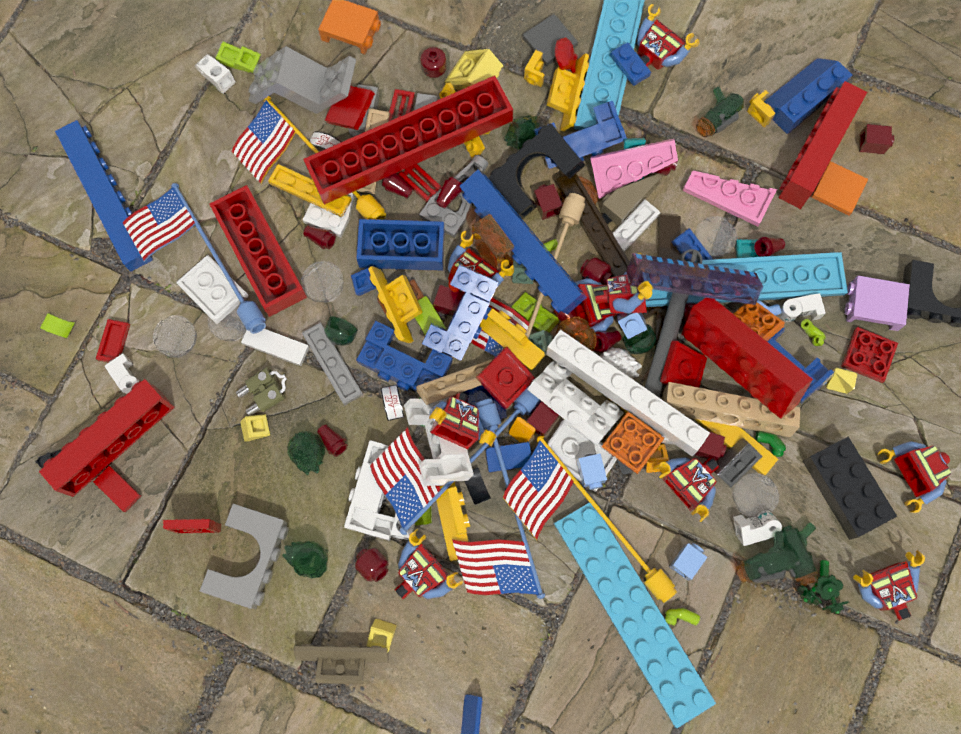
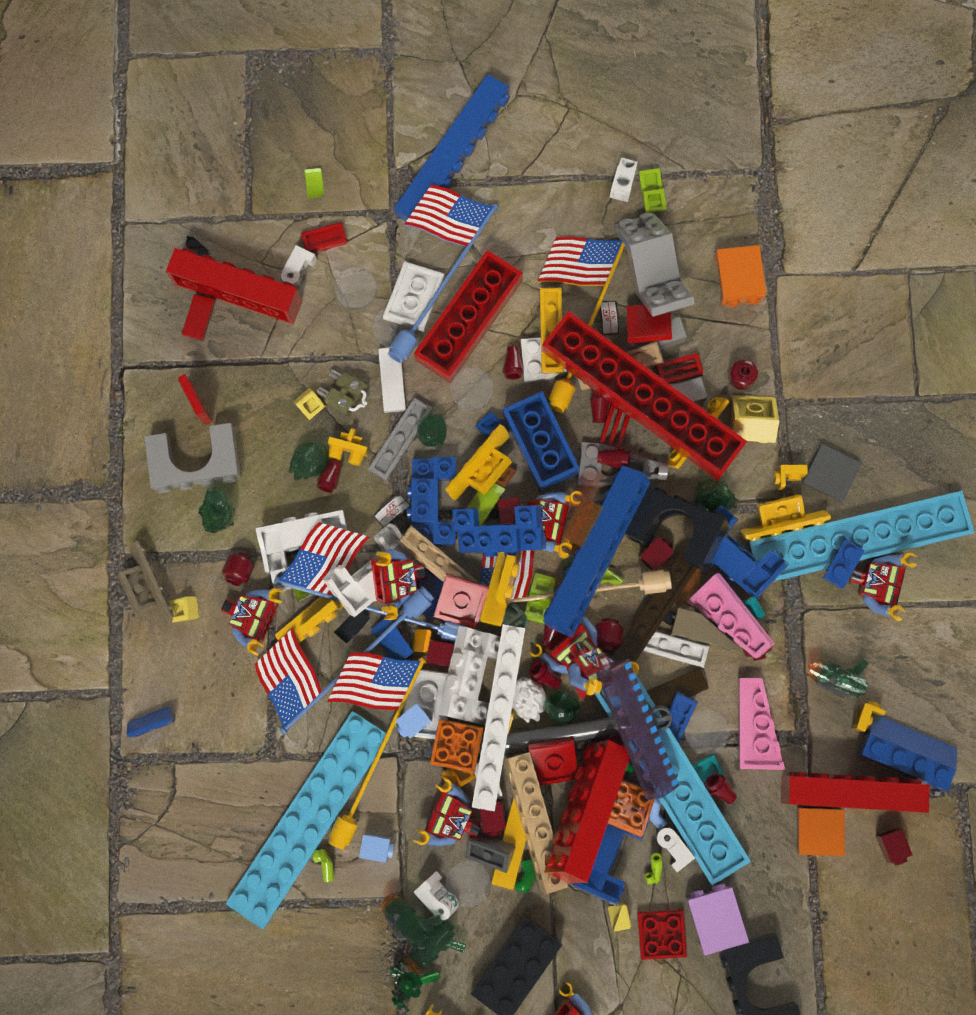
camera: 65 degrees right, 5 degrees up
red animal [555,37,578,73] -> none
clear orange tile [556,317,597,352] -> none
light blue brick [617,313,647,339] -> none
none -> yellow hips [328,428,369,467]

